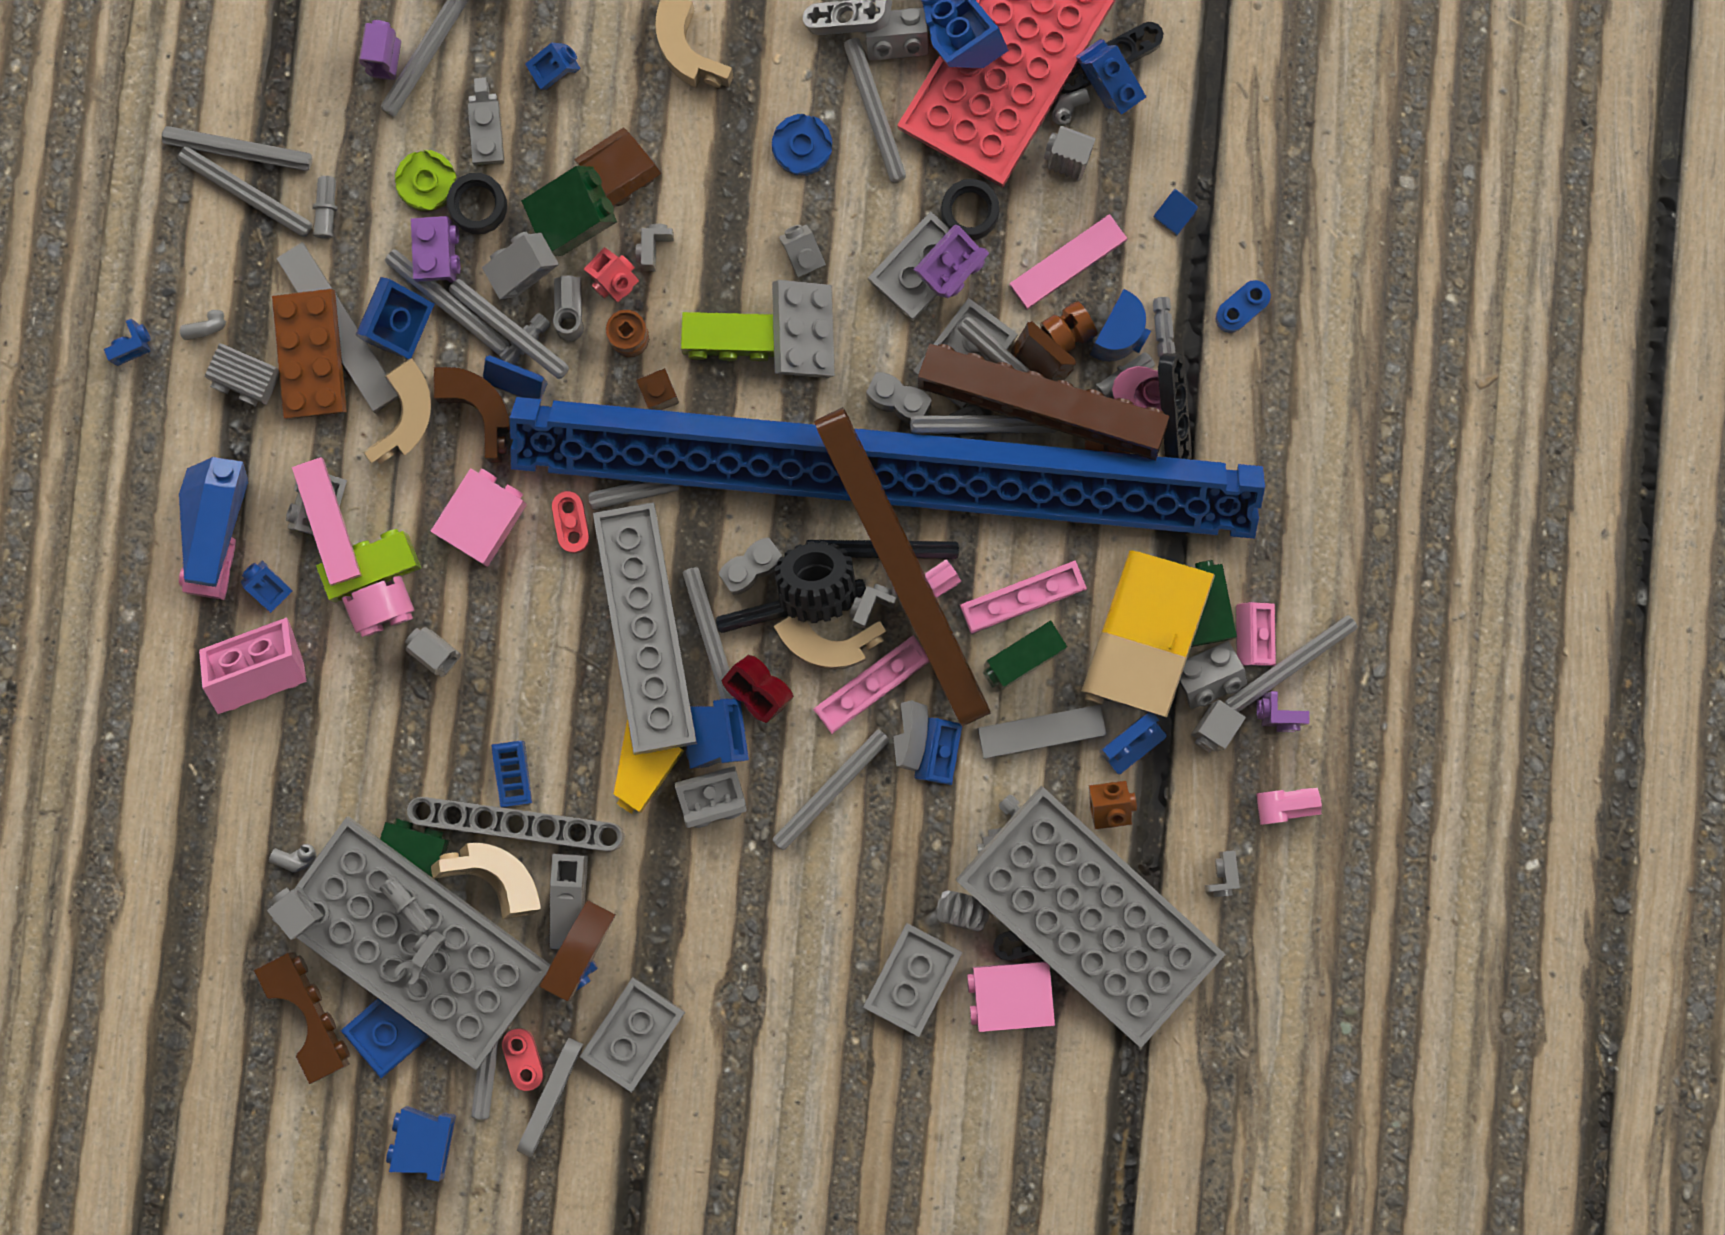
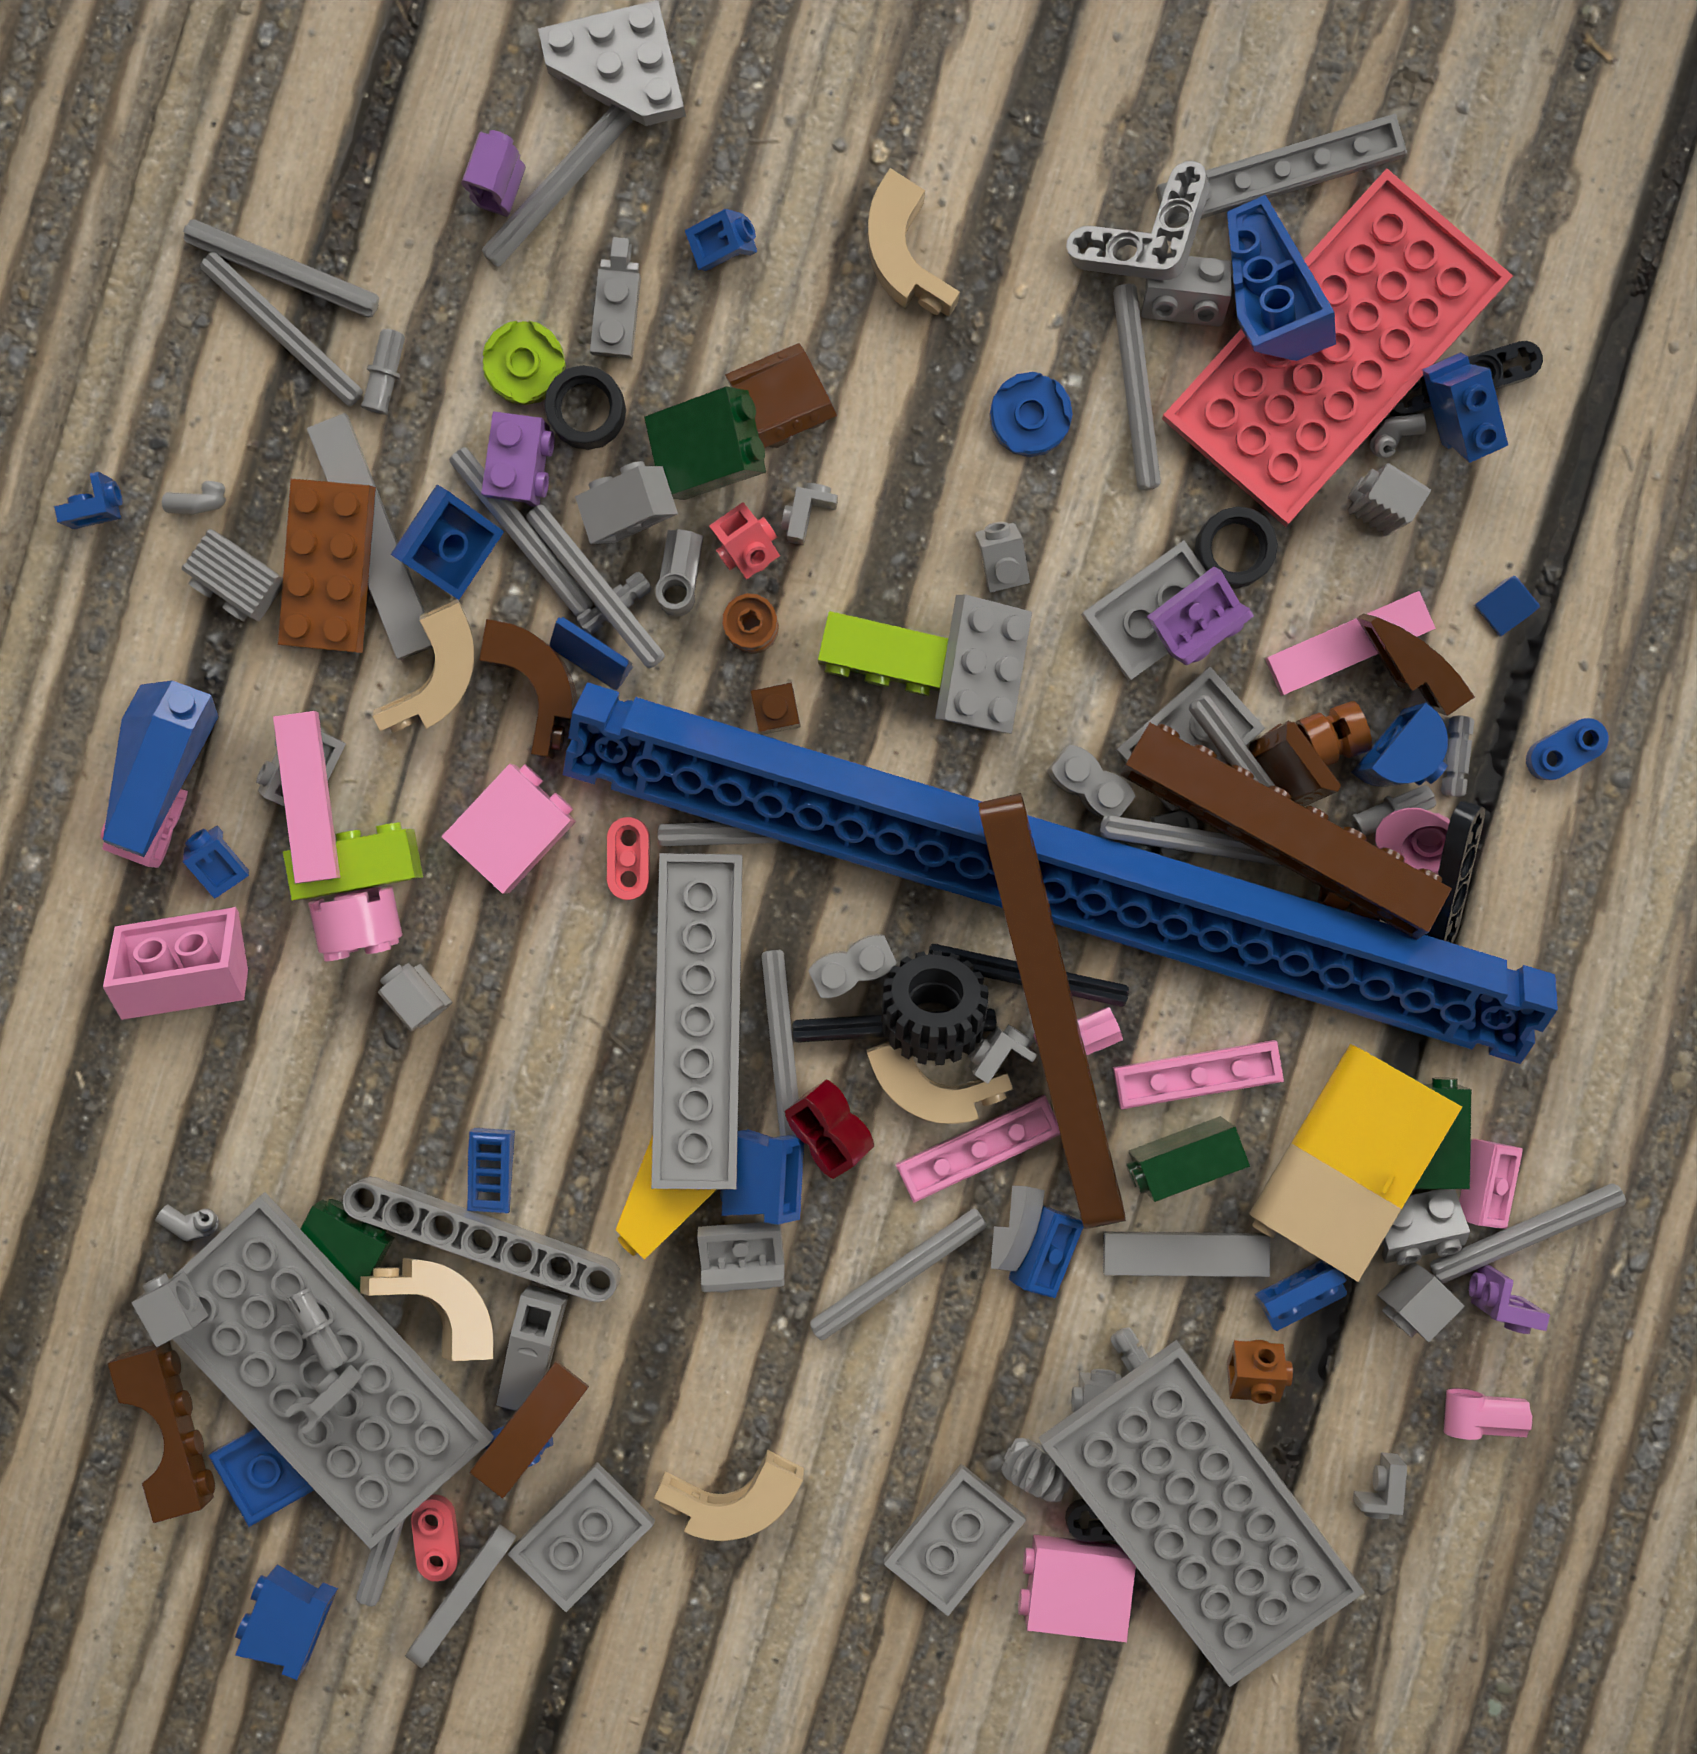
camera: 10 degrees right, 5 degrees up
none -> tan arch [654,1450,804,1541]
none -> reddish brown slope [1357,613,1475,716]

